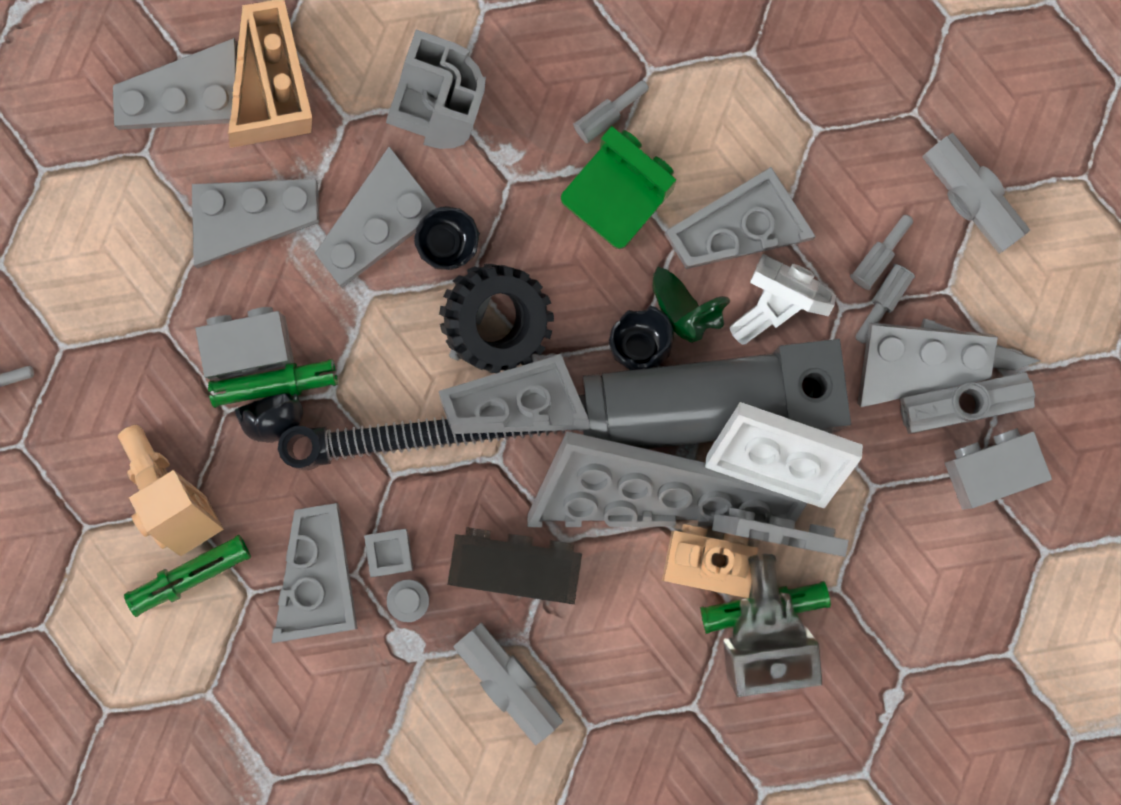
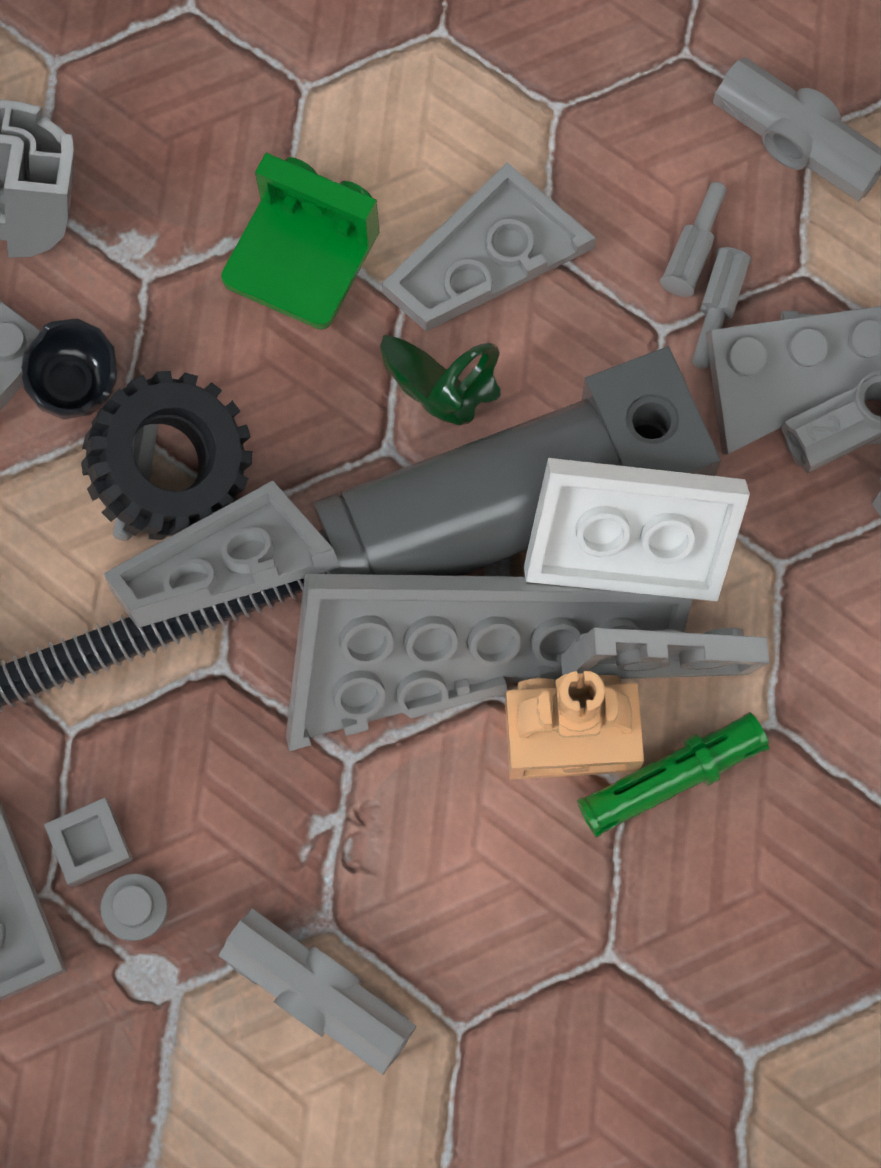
camera: 15 degrees left, 10 degrees down
clear smoke brick [447,527,582,605] -> none
light grey axle [573,81,649,144] -> none
black hair [609,306,674,370] -> none
clear smoke brick [723,554,822,697] -> none
white piece [729,254,836,345] -> none

